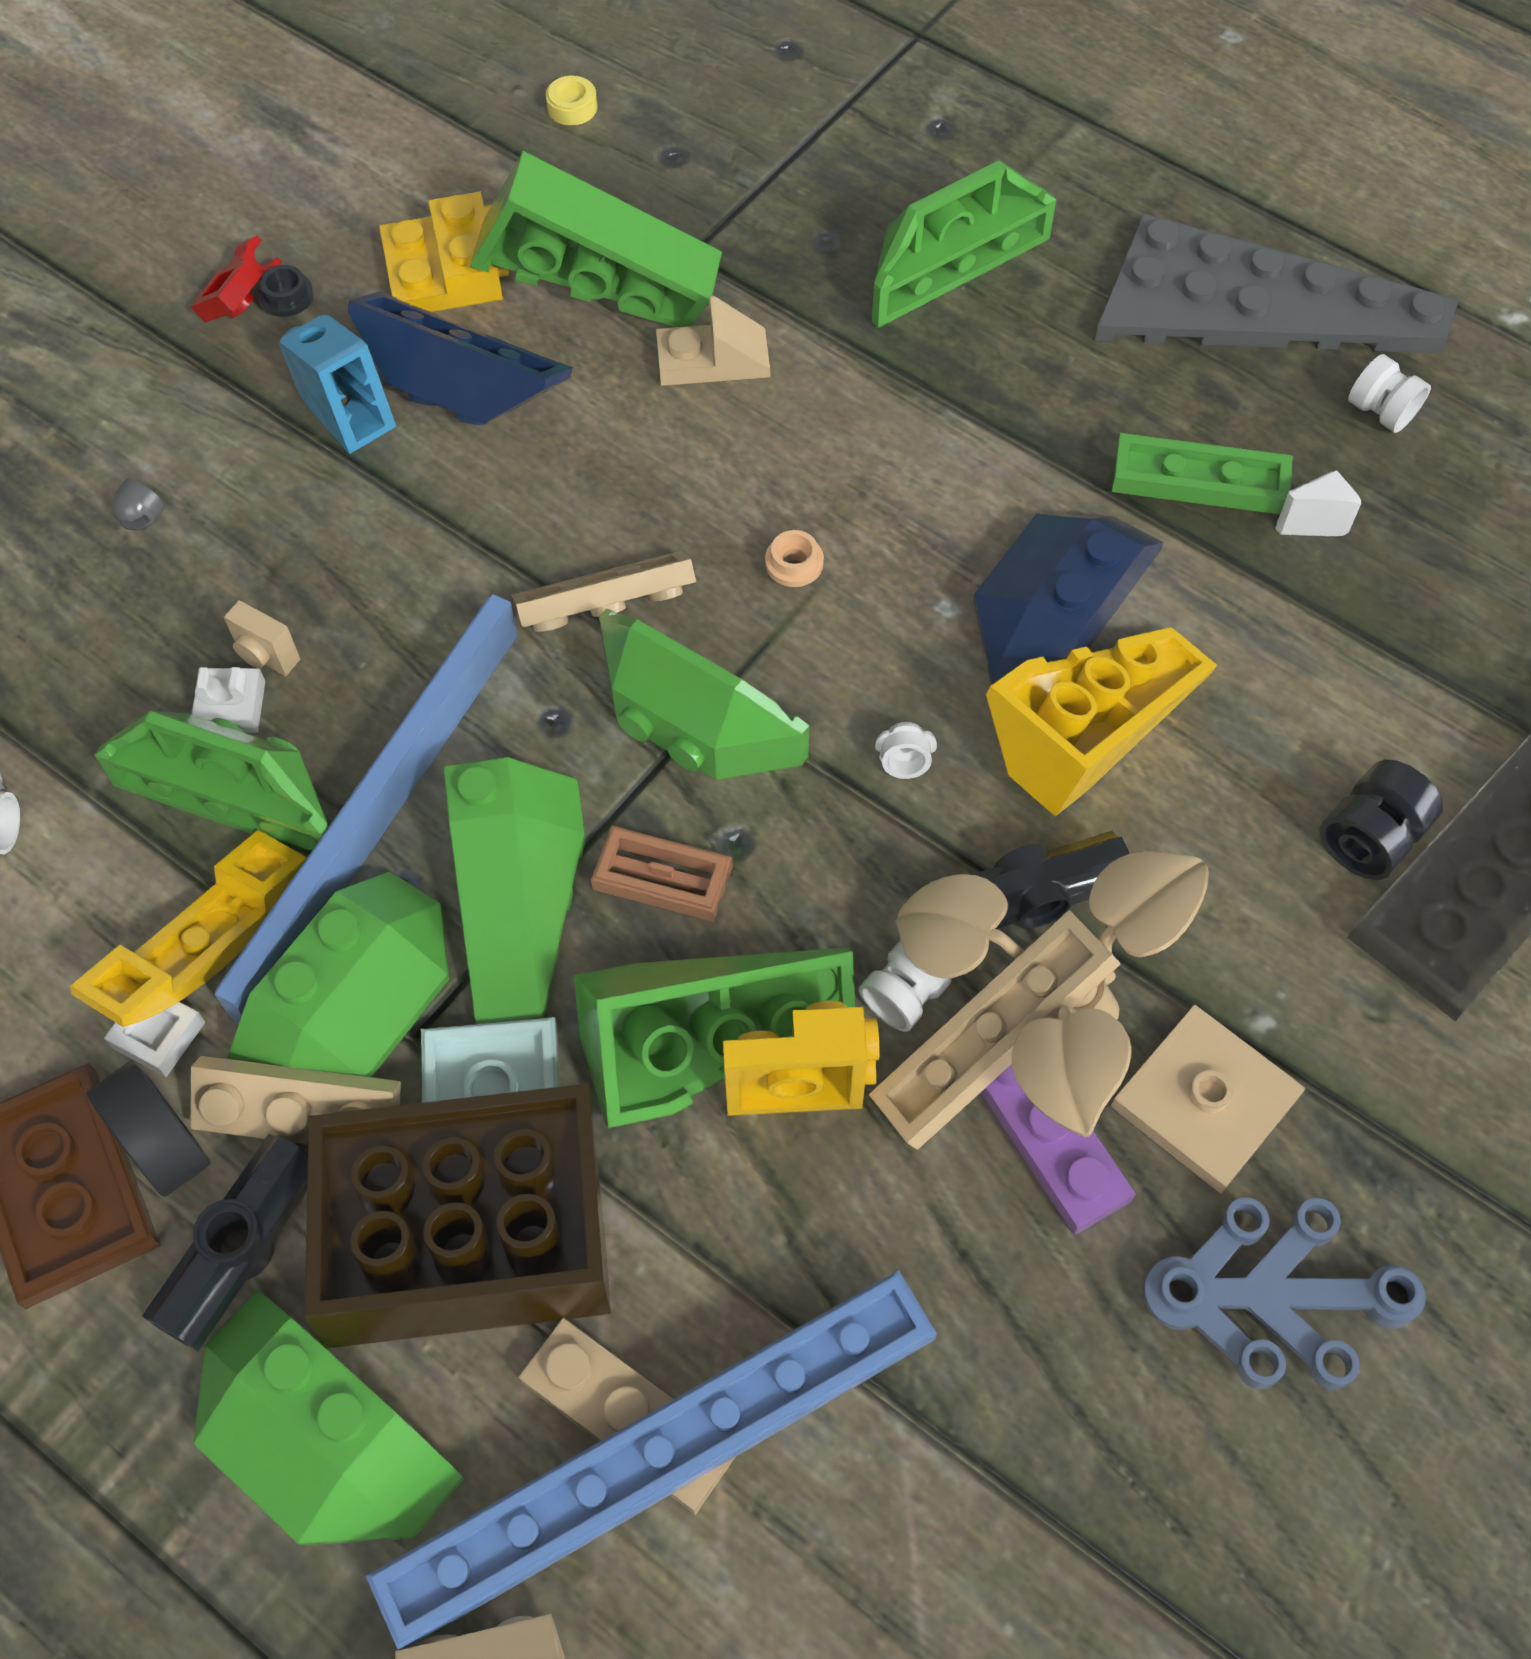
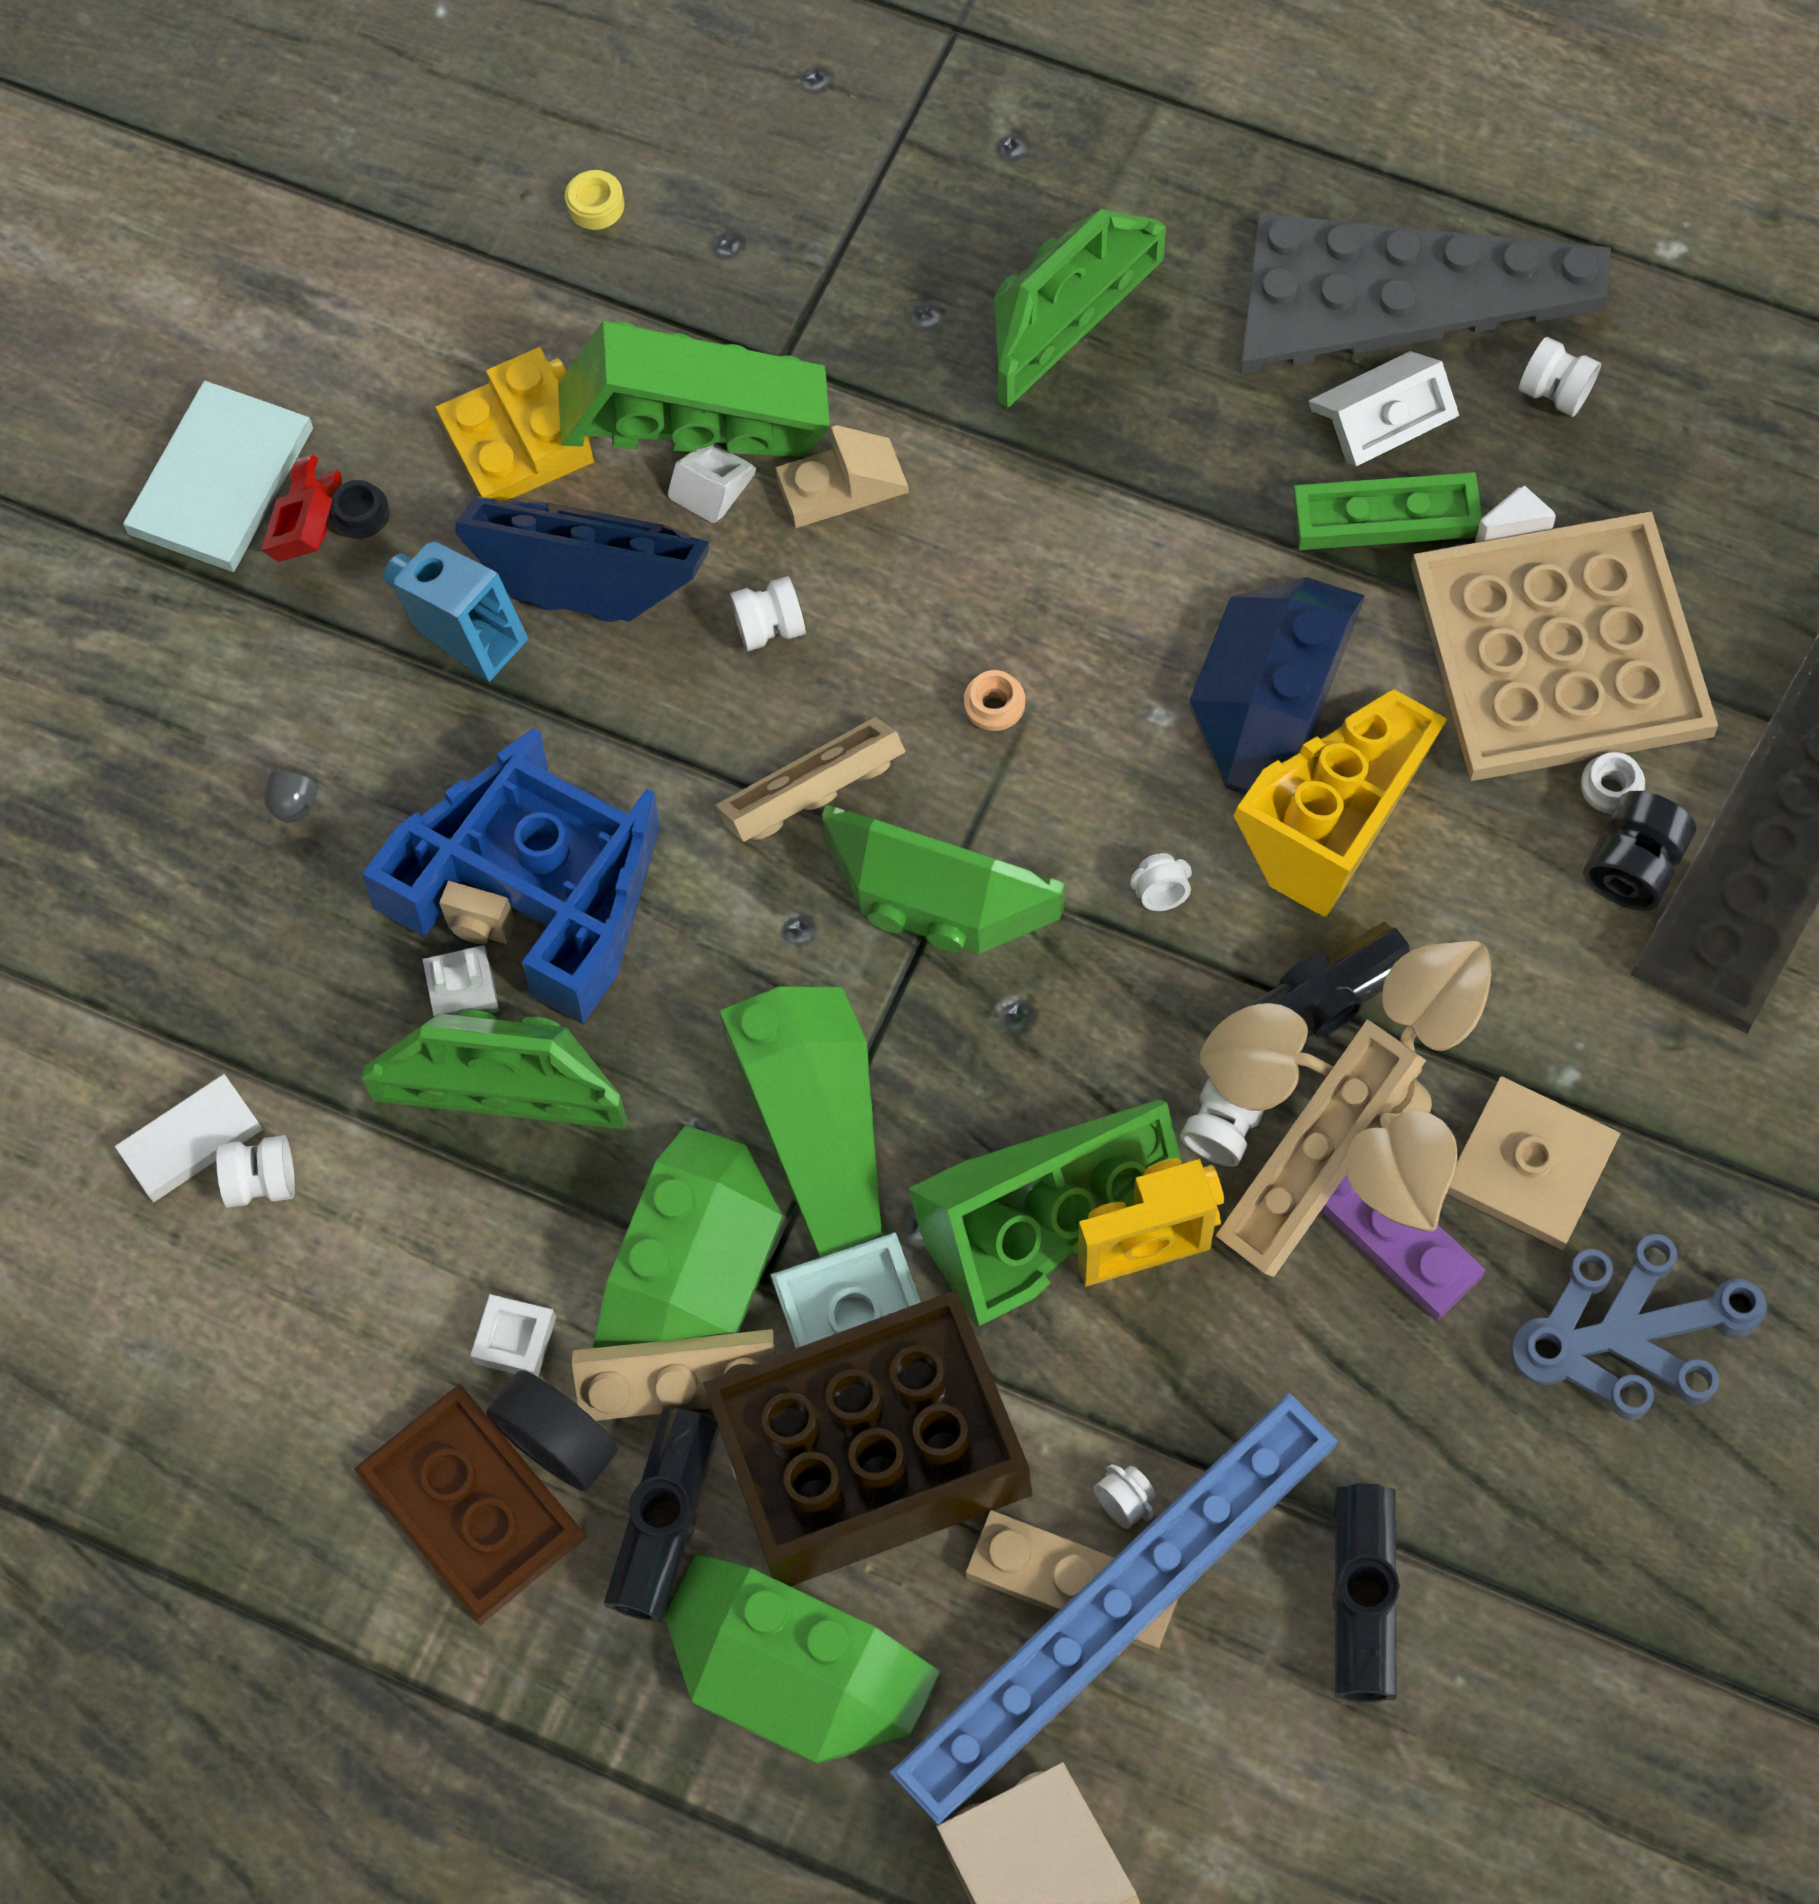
camera: 10 degrees left, 5 degrees up
yellow slope [70,830,307,1027] -> none
medium blue tile [215,594,518,1023] -> none
nougat tile [591,826,733,922] -> none
none -> light aqua tile [123,380,313,573]
none -> blue wedge [362,728,660,1024]
none -> white slope [668,444,756,523]
none -> white wheel [729,576,806,652]
none -> white plate [1094,1464,1156,1529]
none -> white panel [1308,351,1459,466]
none -> black piece [1331,1483,1400,1703]
none -> tan plate [1411,511,1718,781]
none -> white plate [1581,752,1645,814]

